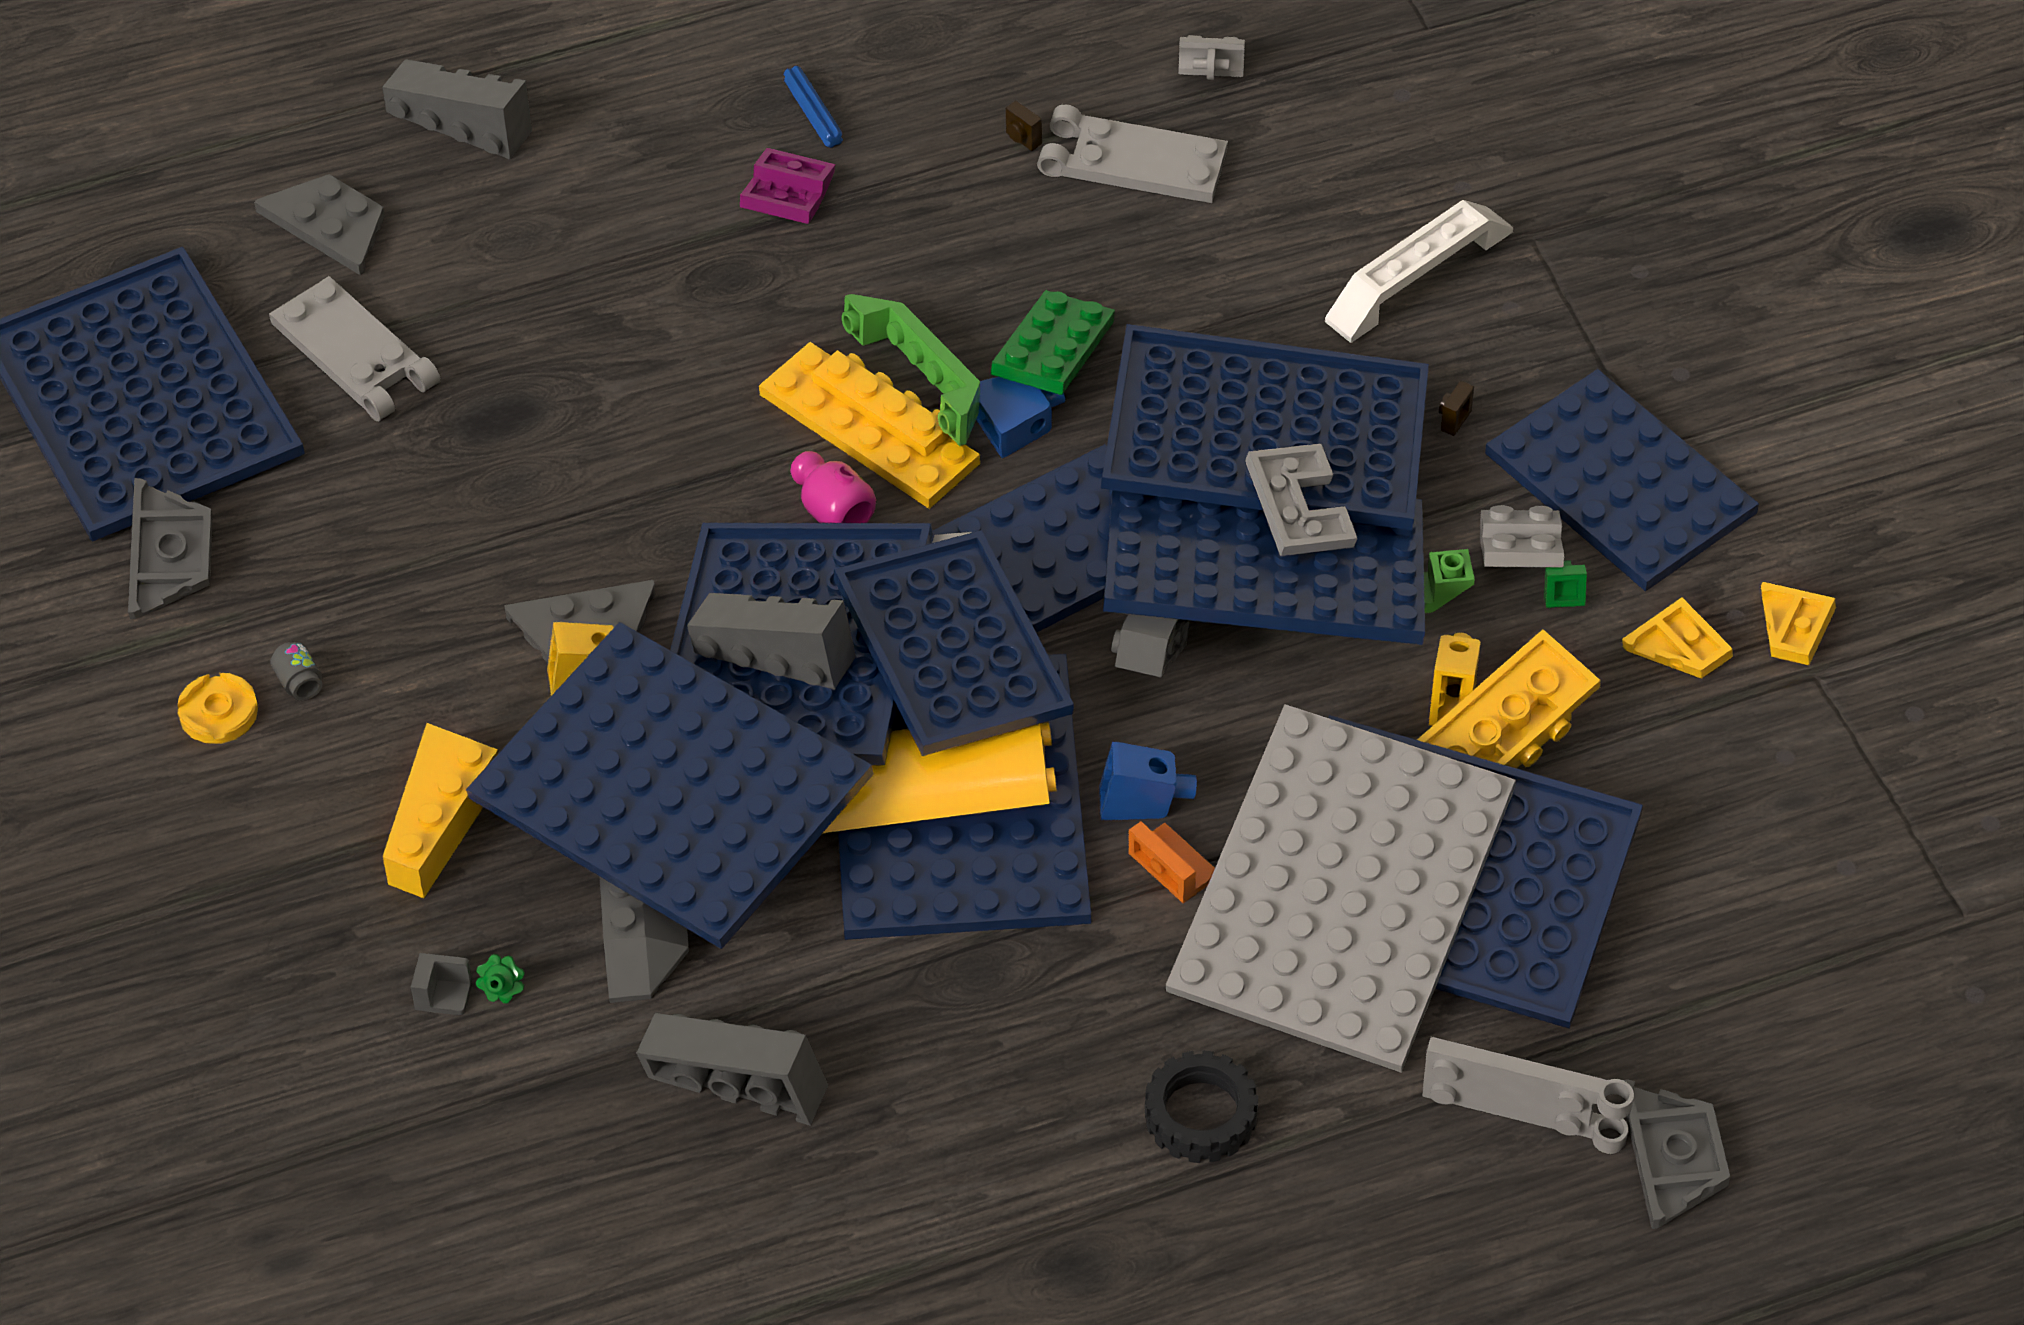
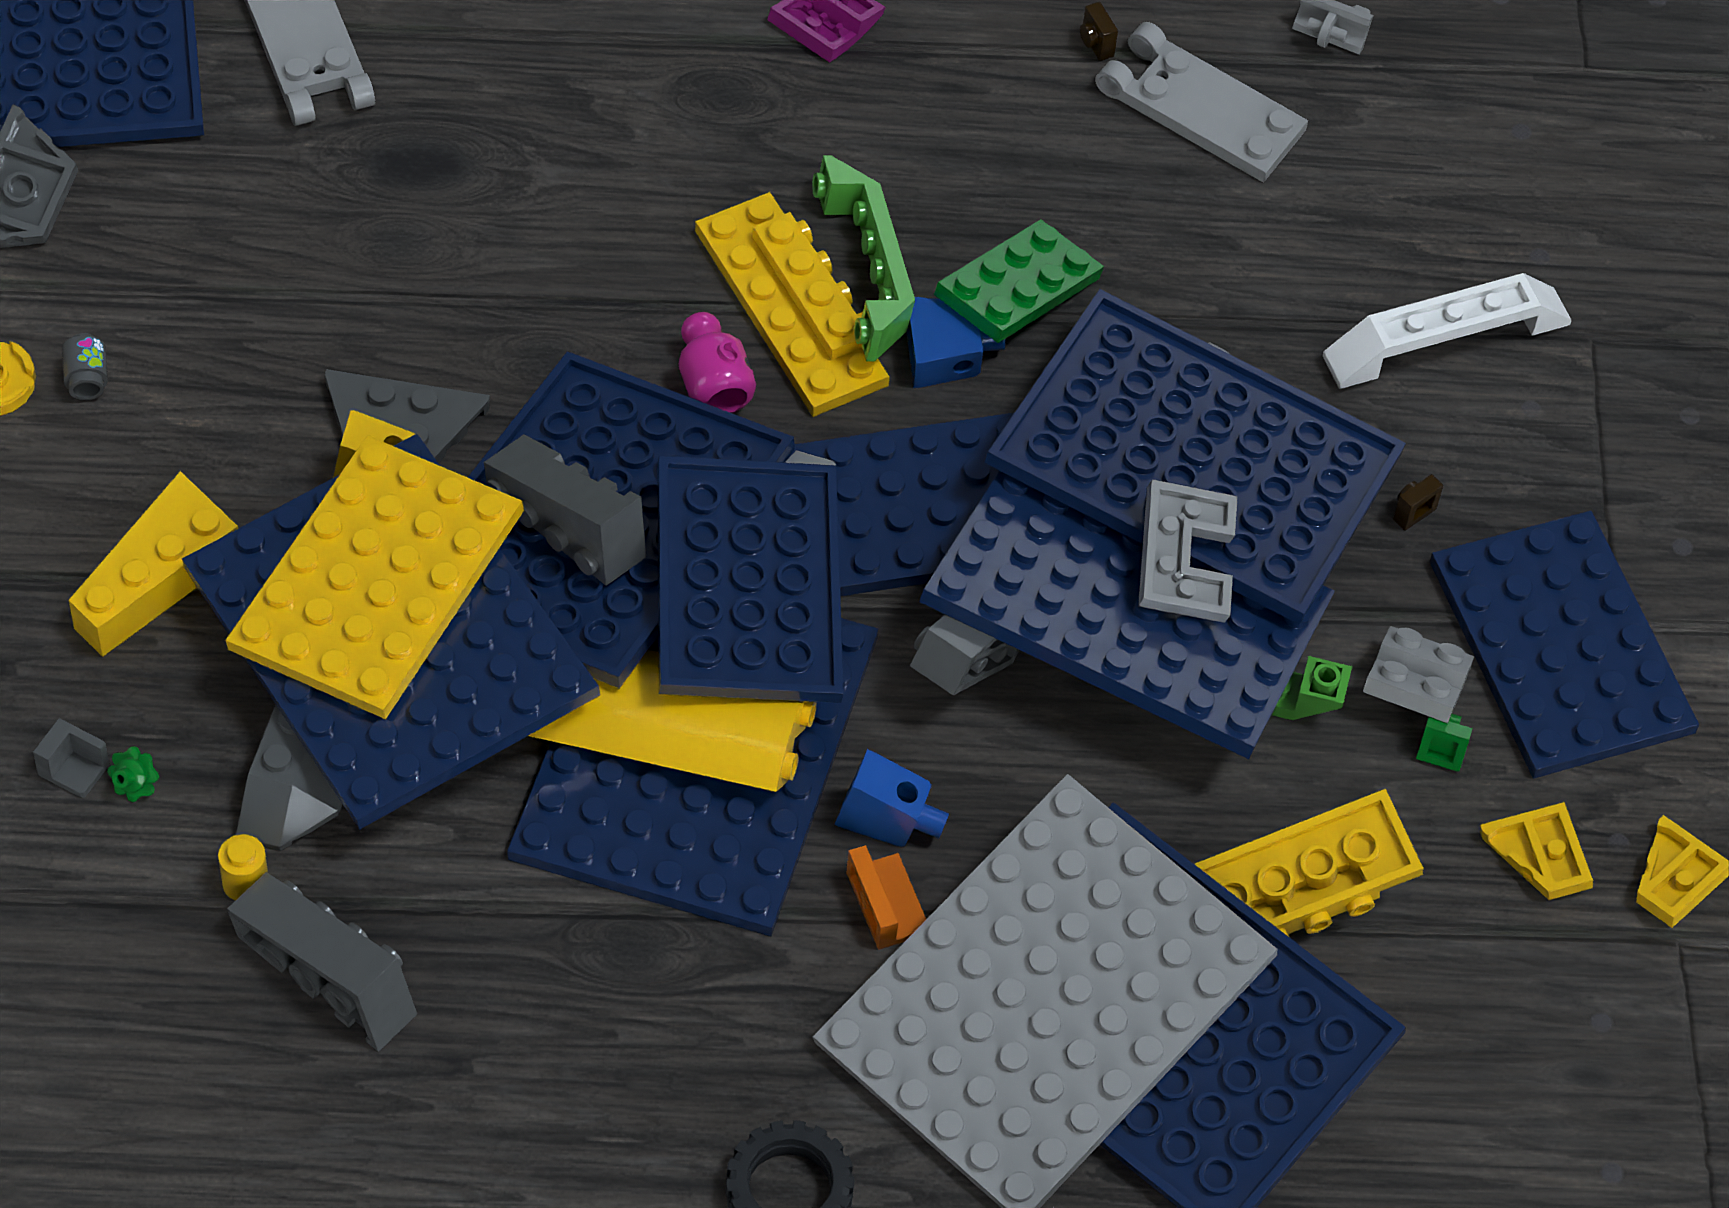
camera: 15 degrees right, 5 degrees up
yellow torso [1429,633,1481,726] -> none
none -> yellow brick [218,834,268,900]
none -> yellow plate [225,435,524,719]

